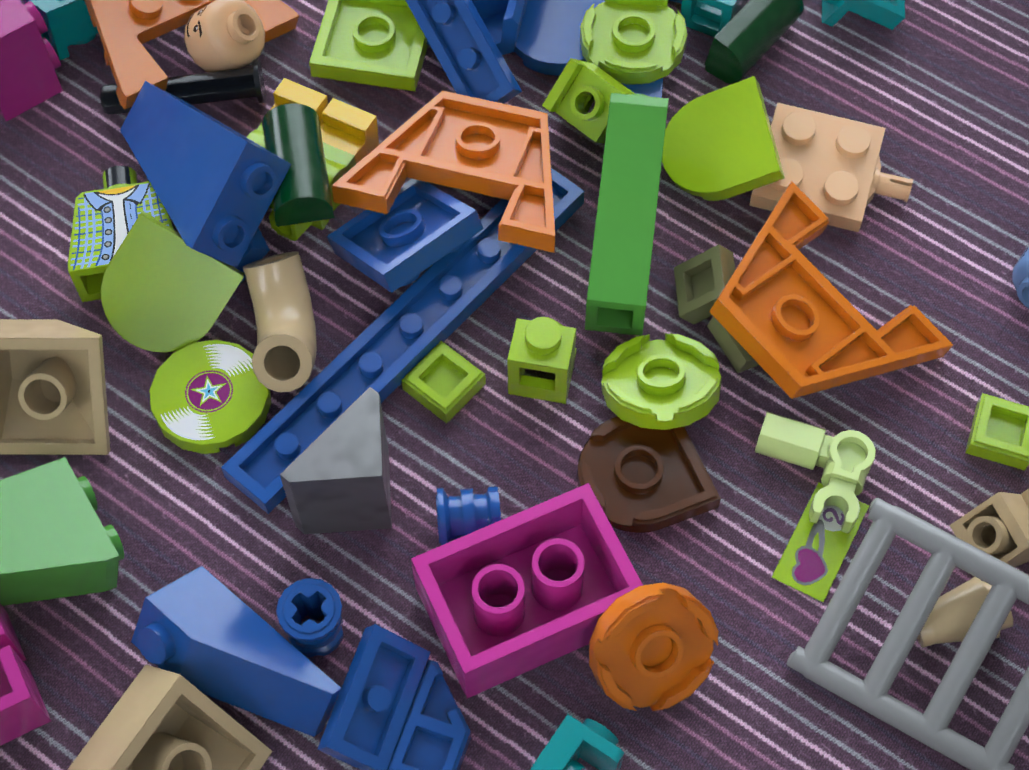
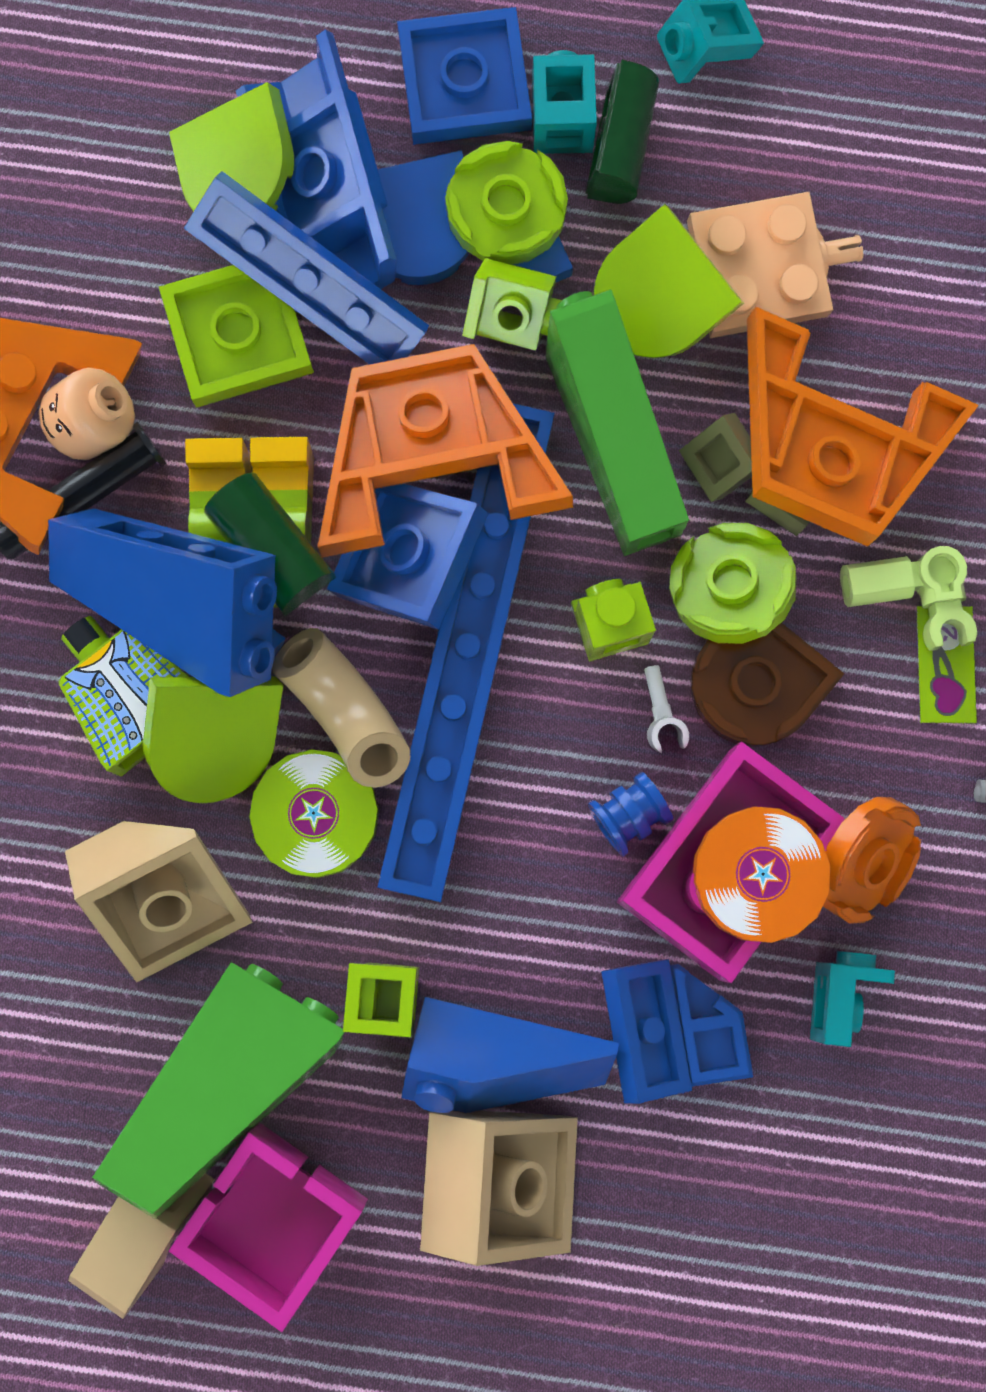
camera: 30 degrees left, 20 degrees up
blue bush [276,578,344,657] -> none
flat silver slope [280,387,392,534] -> none
lime tile [401,341,486,424] -> none
none -> lime brick [343,963,420,1037]
none -> white hand [644,665,689,753]
none -> orange tile [693,806,831,943]

